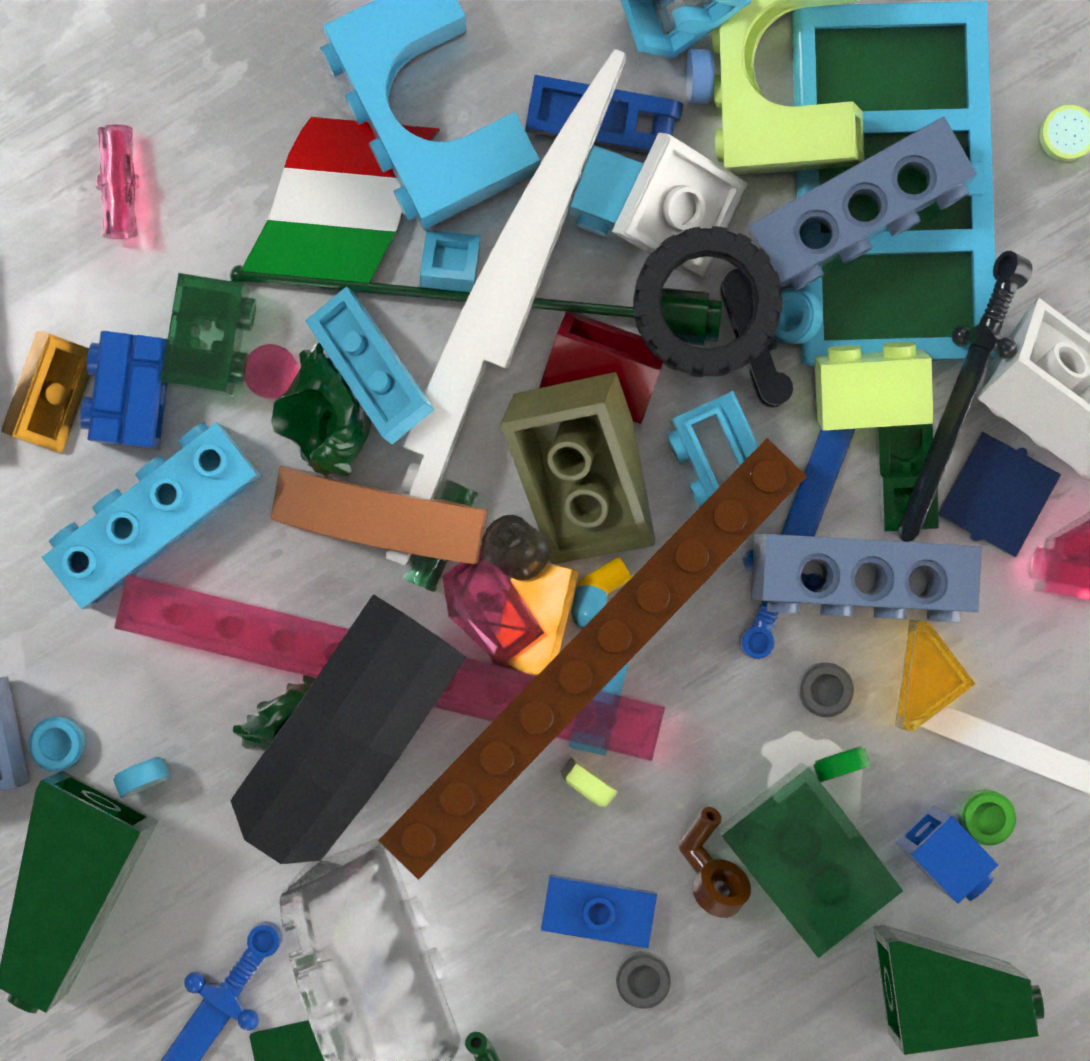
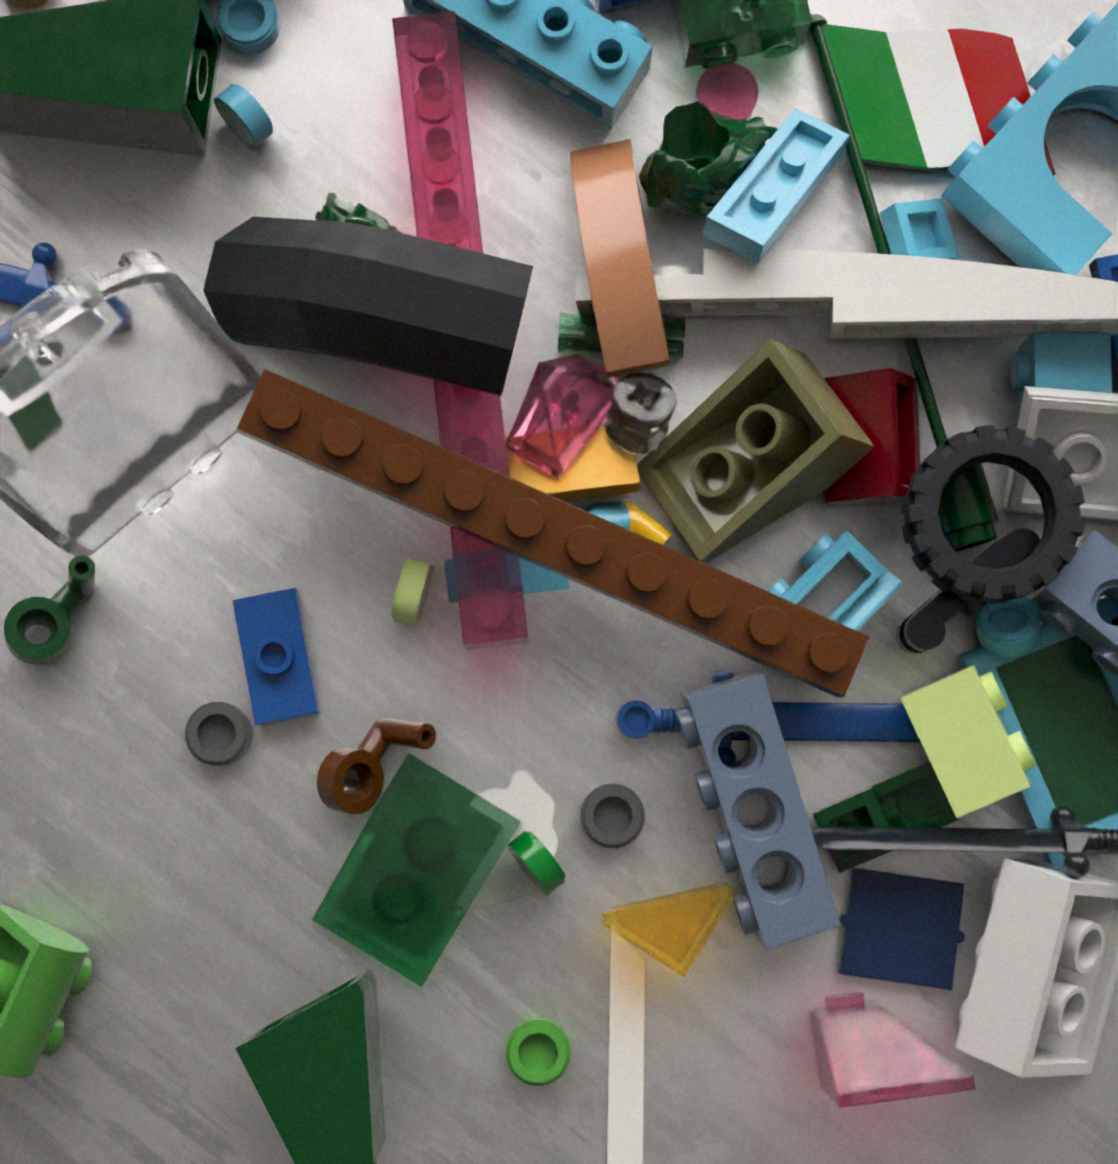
camera: 70 degrees right, 5 degrees down
blue brick [895,806,998,904] -> none

